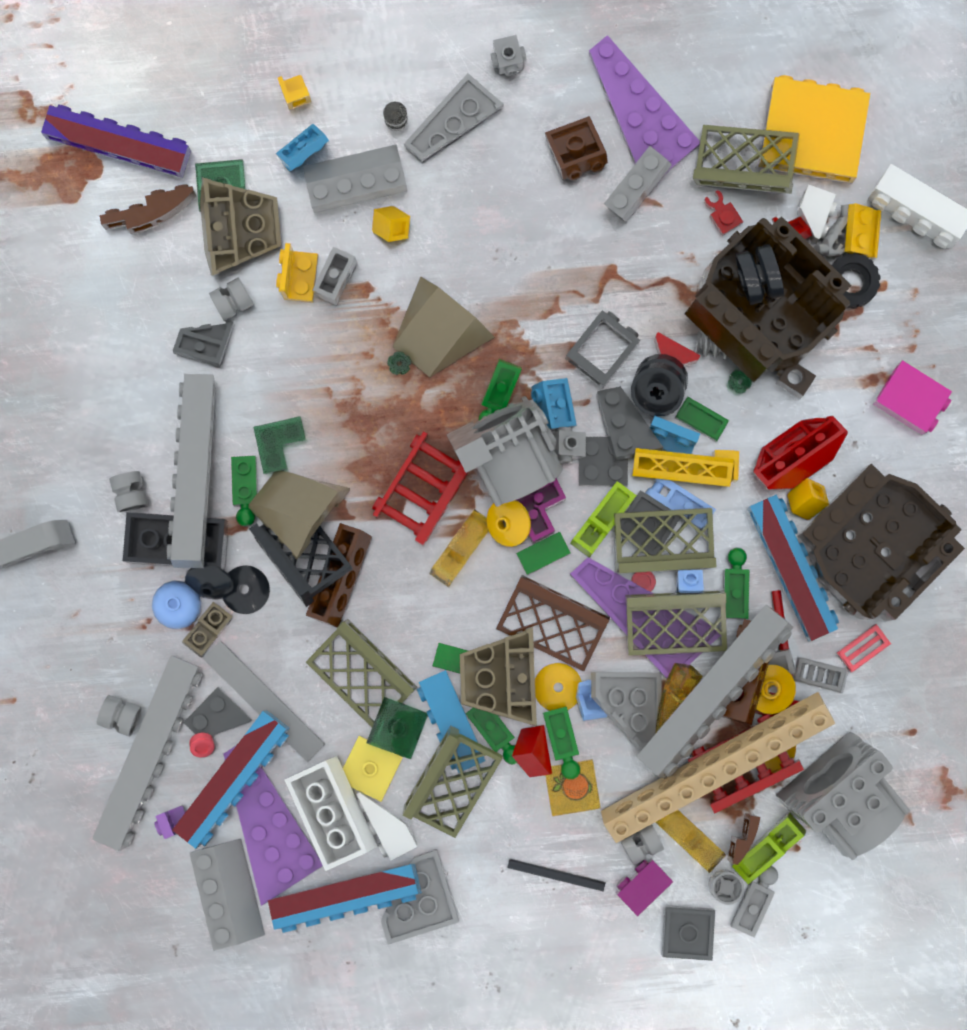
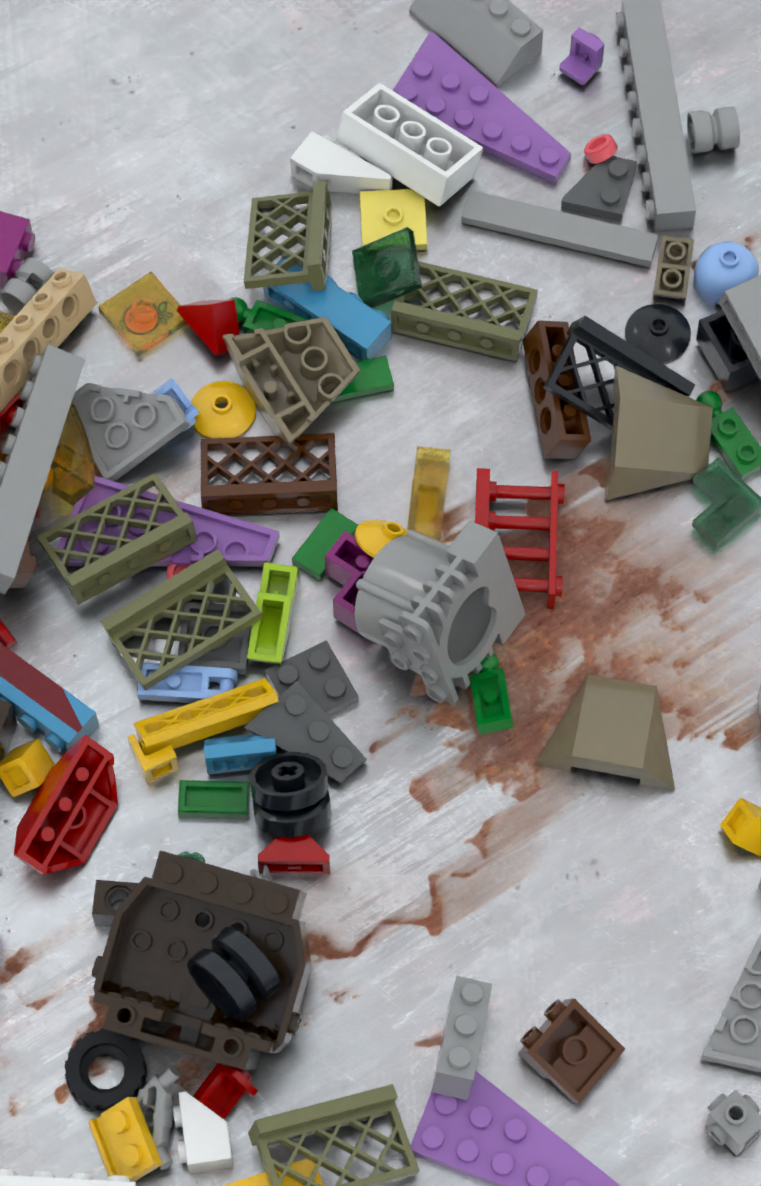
camera: 150 degrees right, 20 degrees down
brick [172,710,290,849] -> none
black dish [185,565,234,599] -> none
brick [267,864,422,933] -> none
light grey plate [381,850,459,945] -> none
clear green plate [387,351,411,375] -> none
black bar [507,858,606,892] -> none
dark azure bracket [531,378,577,430] -> none
green plate [543,707,581,780] -> none
light grey brick [552,427,586,463] -> none
dark grey window [565,310,640,389] -> none
light blue bracket [676,570,704,593] -> none
red plate [704,190,744,236] -> none
green plate [724,547,750,619] -> none

